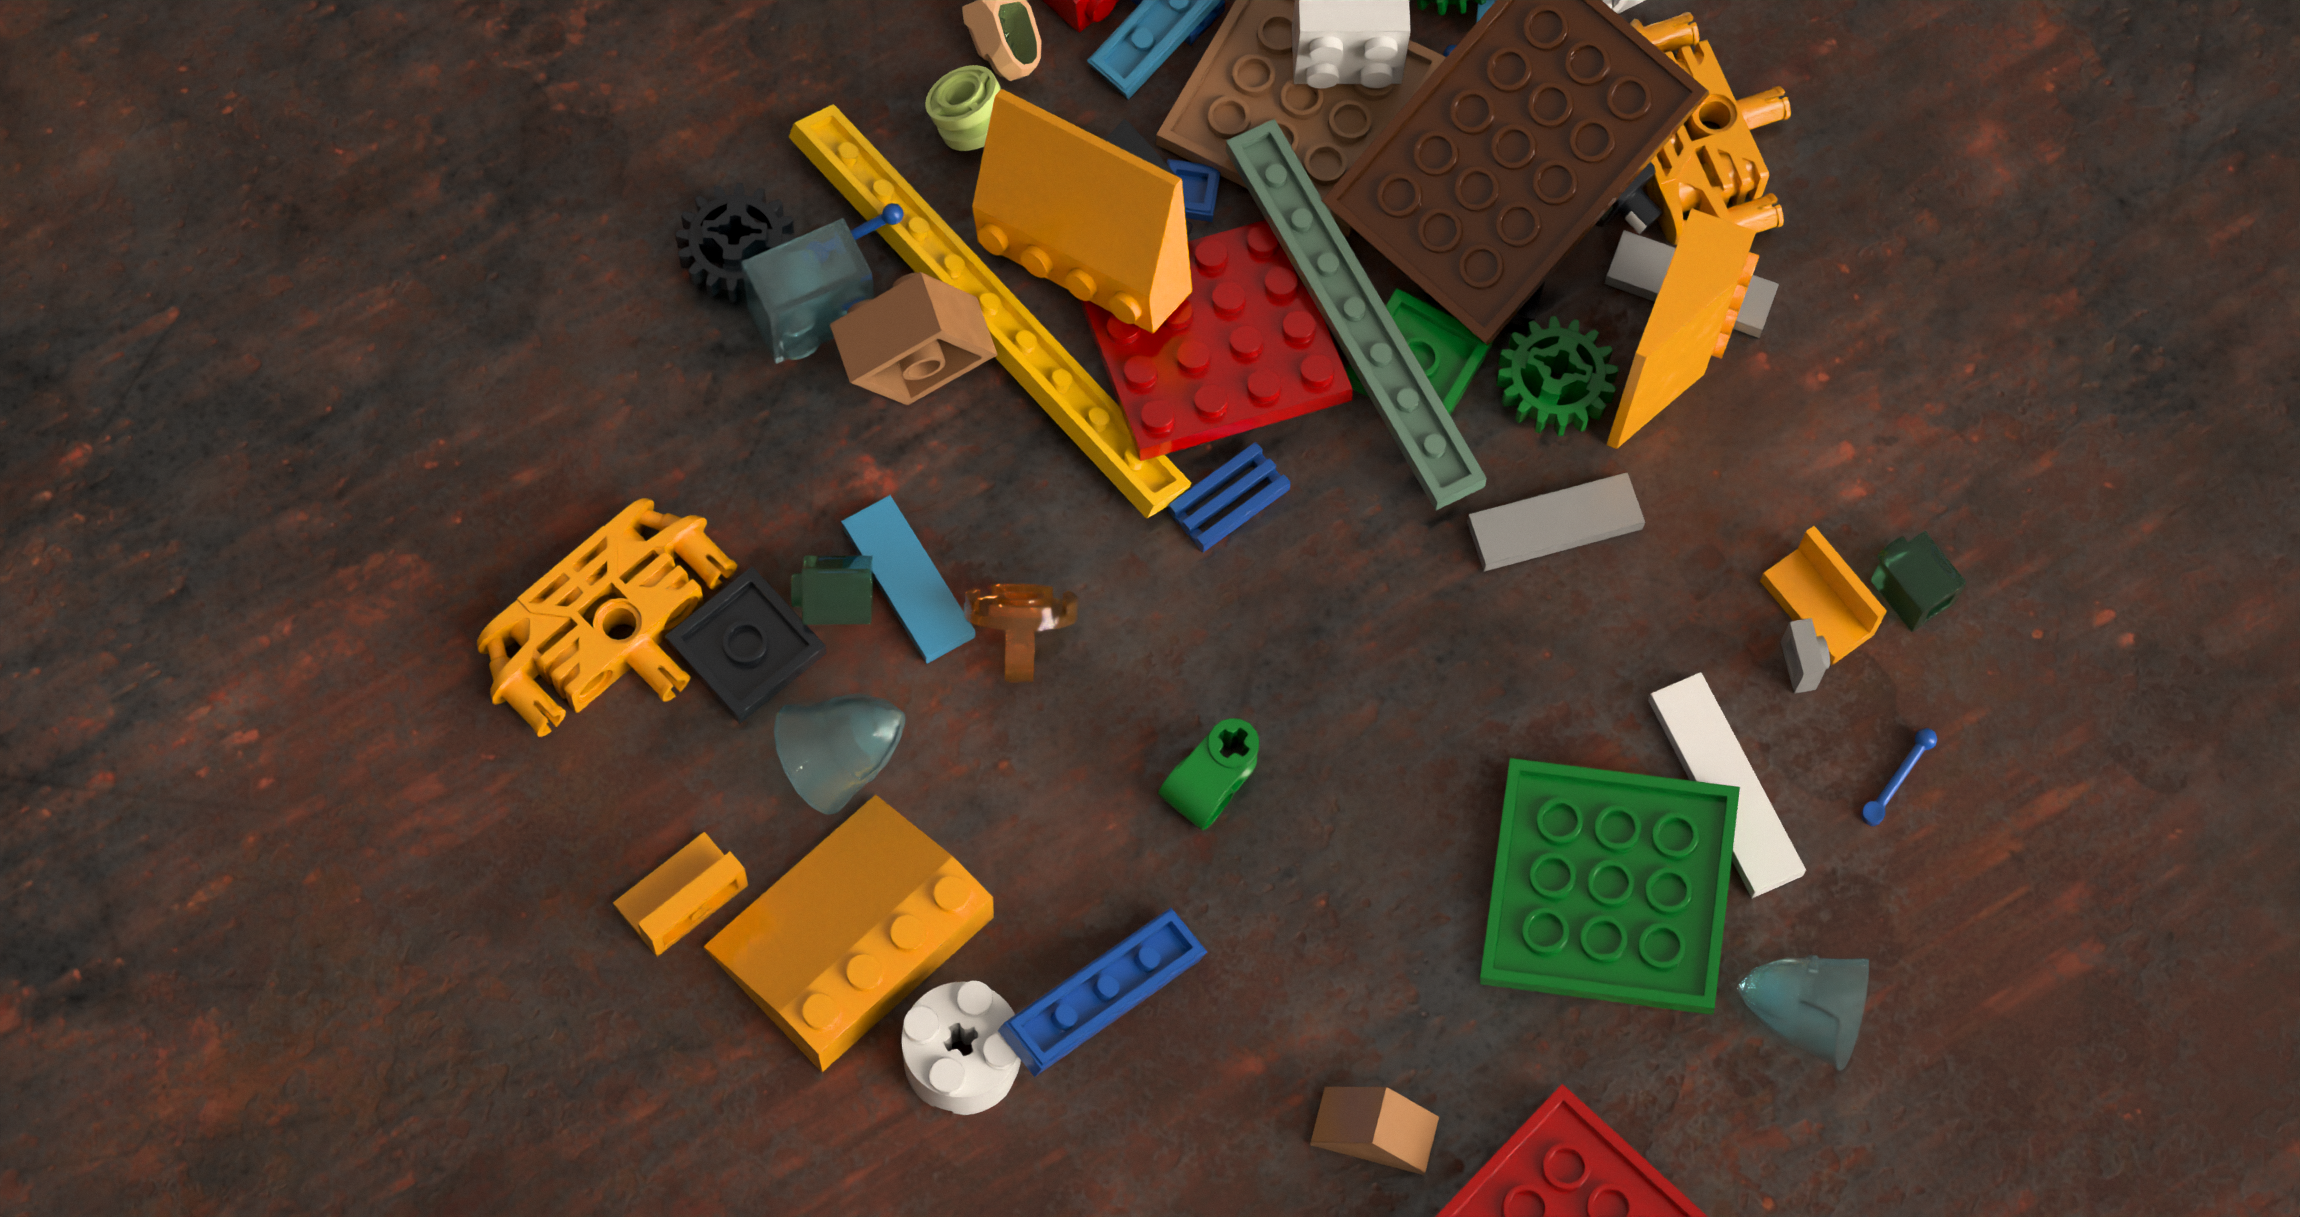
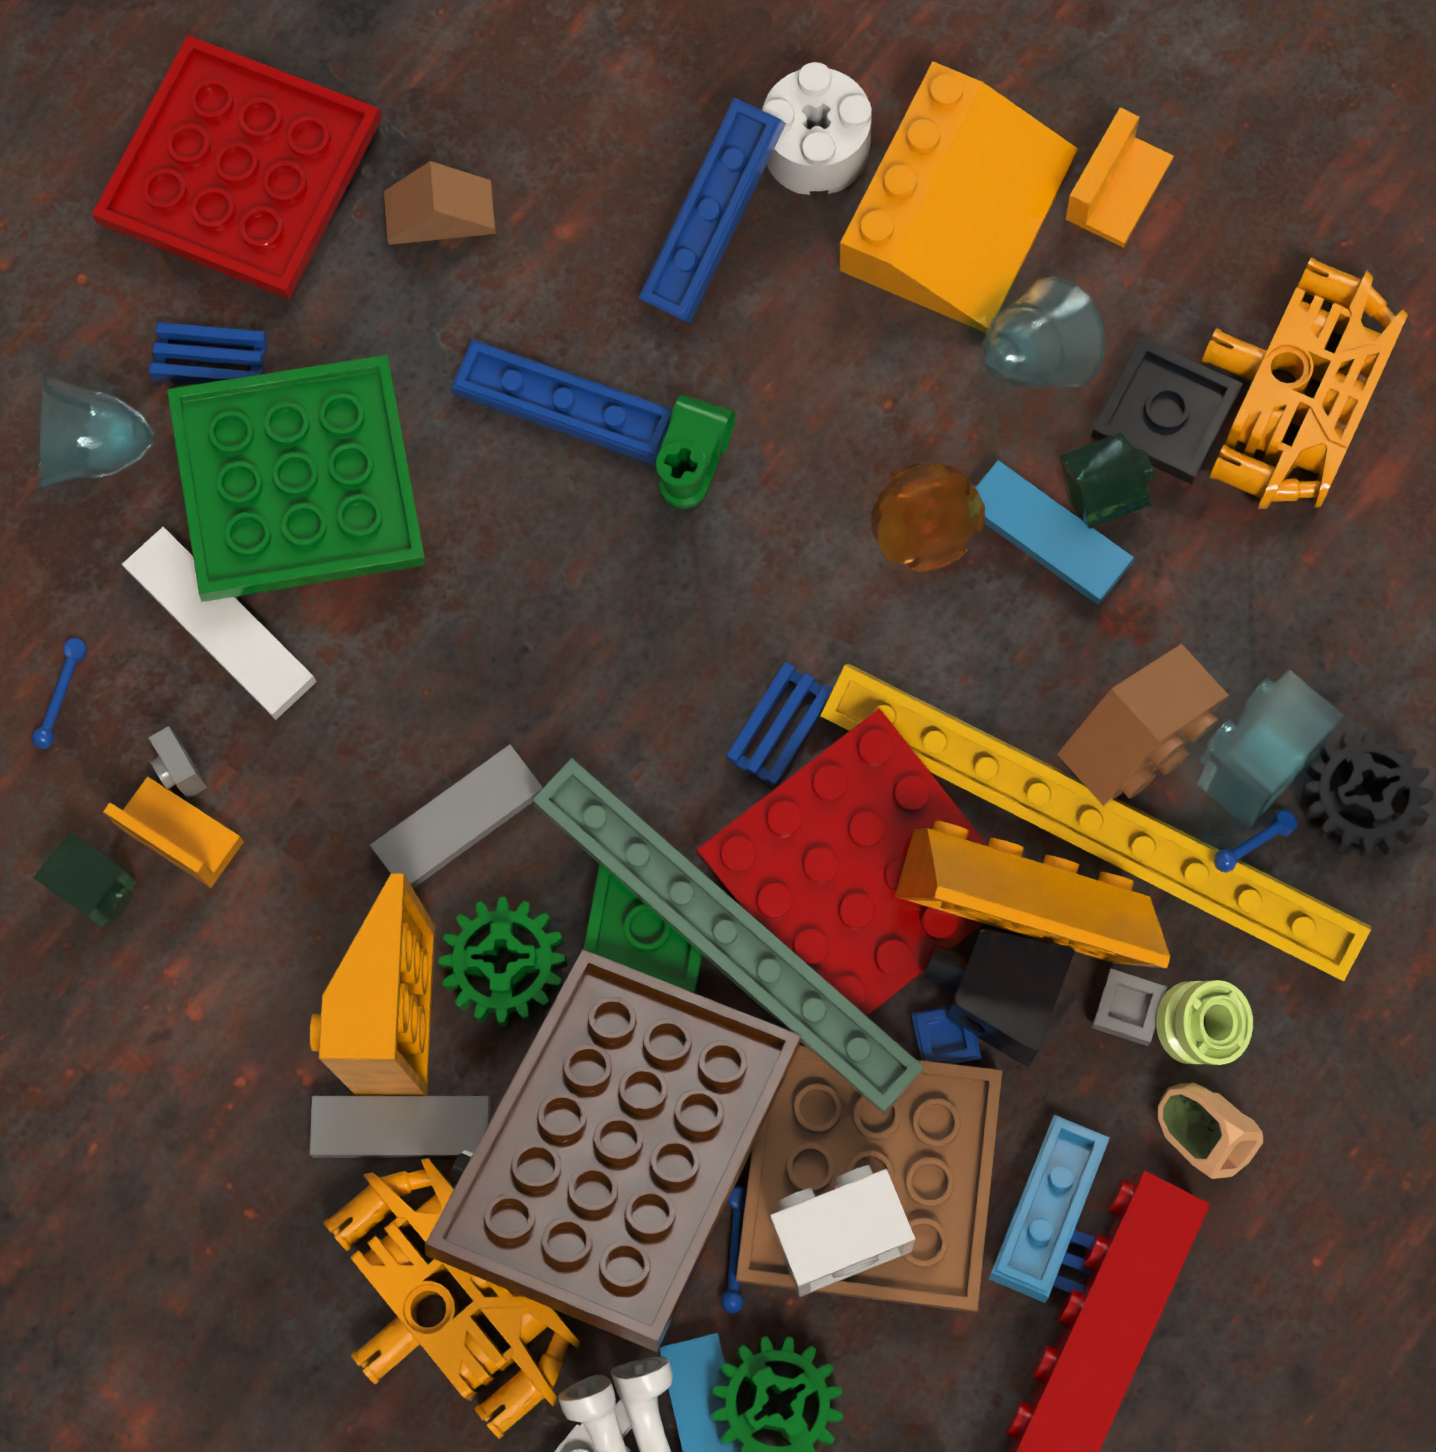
camera: 170 degrees right, 5 degrees up
none -> blue tile [149,322,268,384]
none -> blue tile [451,340,673,466]

